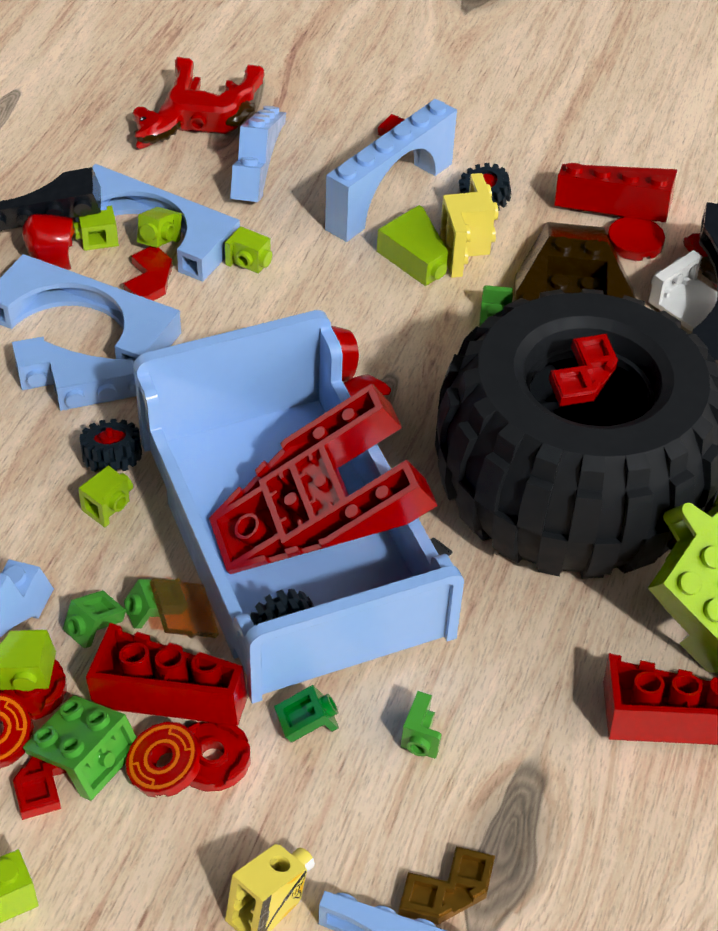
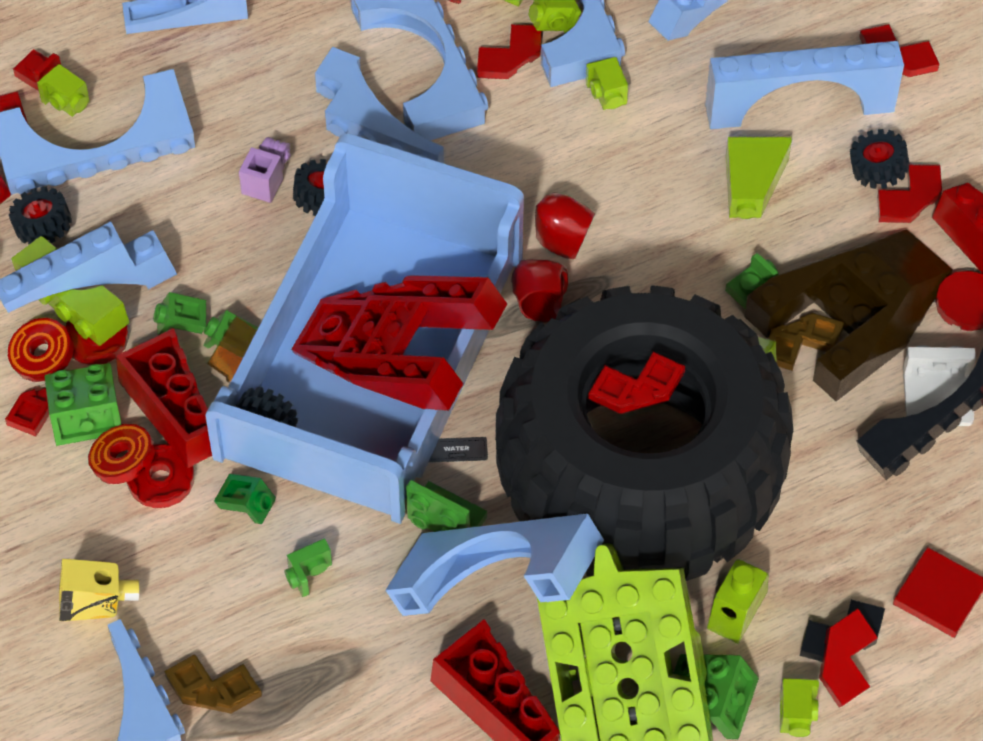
camera: 45 degrees right, 10 degrees up
lime brick [78,465,133,527] -> none
light yellow bracket [439,173,499,278] -> none
none -> lavender brick [239,137,291,203]
none -> light blue arch [385,513,604,616]
none -> bright green bracket [406,480,487,532]
none -> red tile [877,165,942,223]

